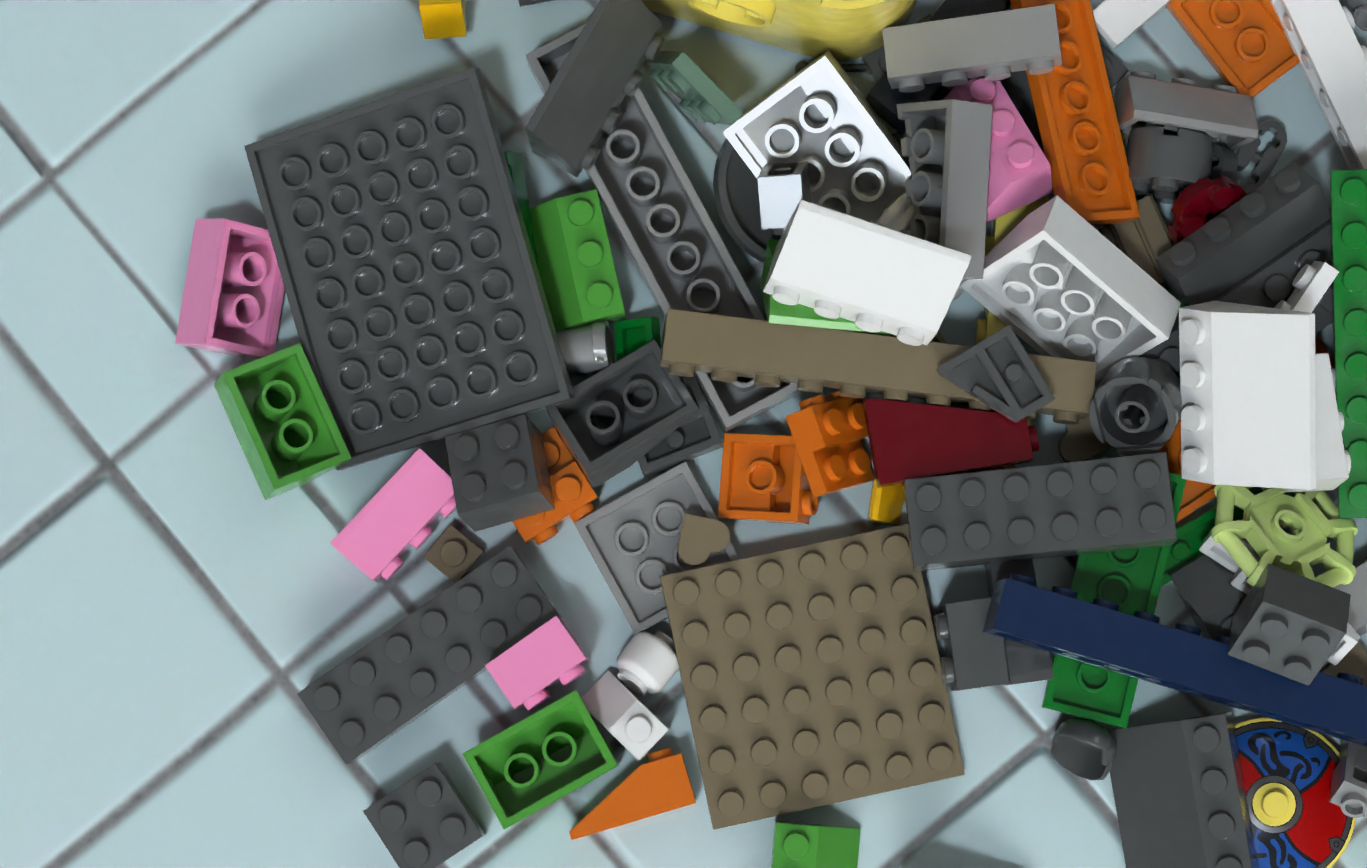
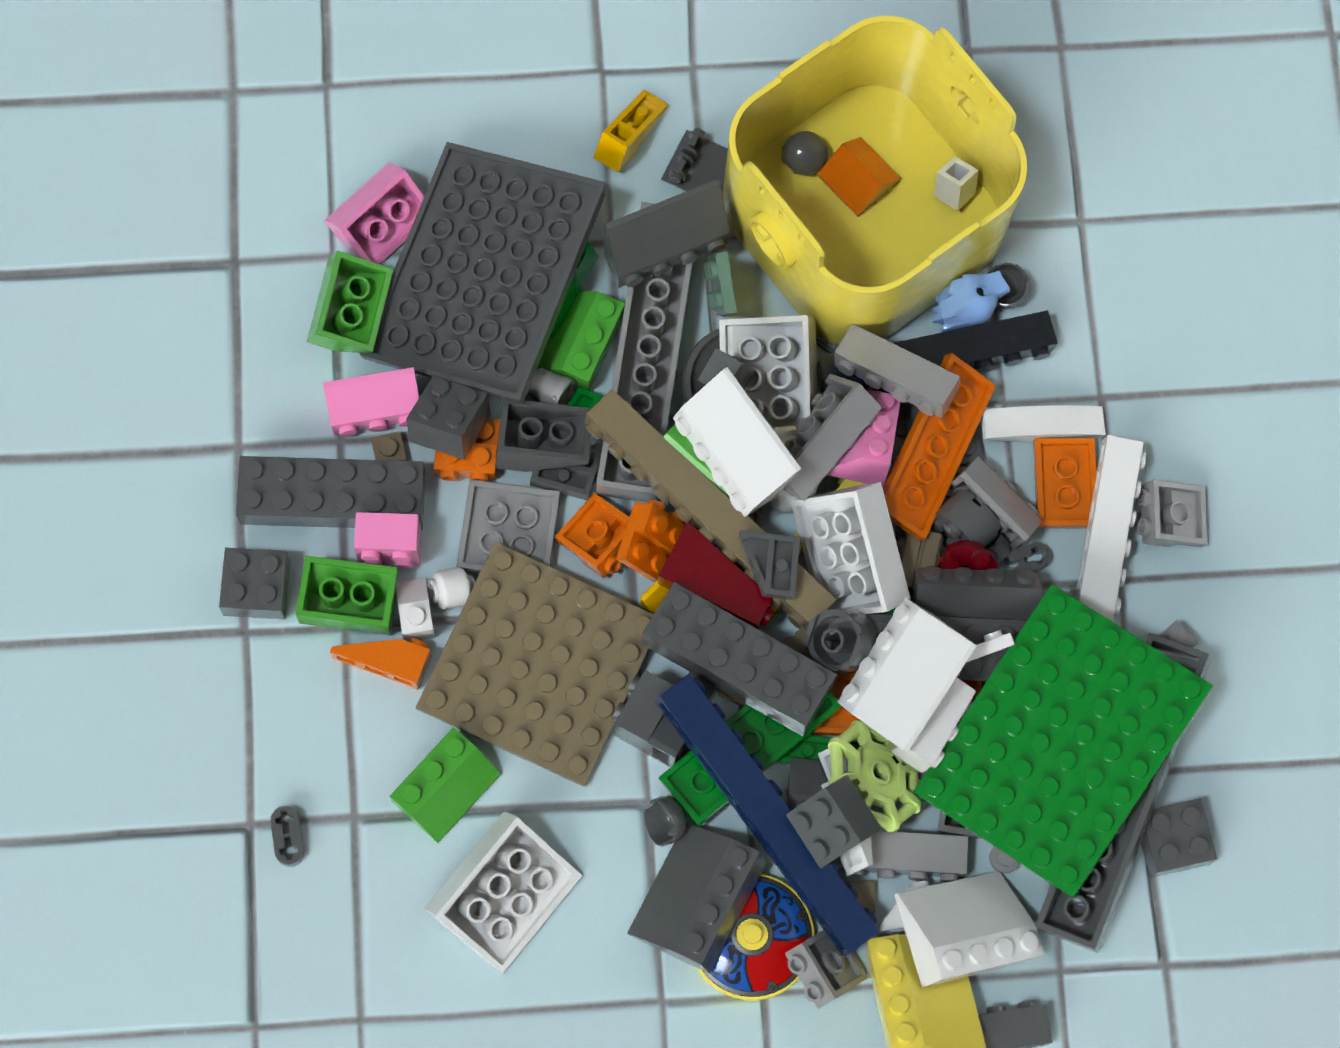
camera: 25 degrees right, 10 degrees down
dark tan tile [678,513,730,566] -> none

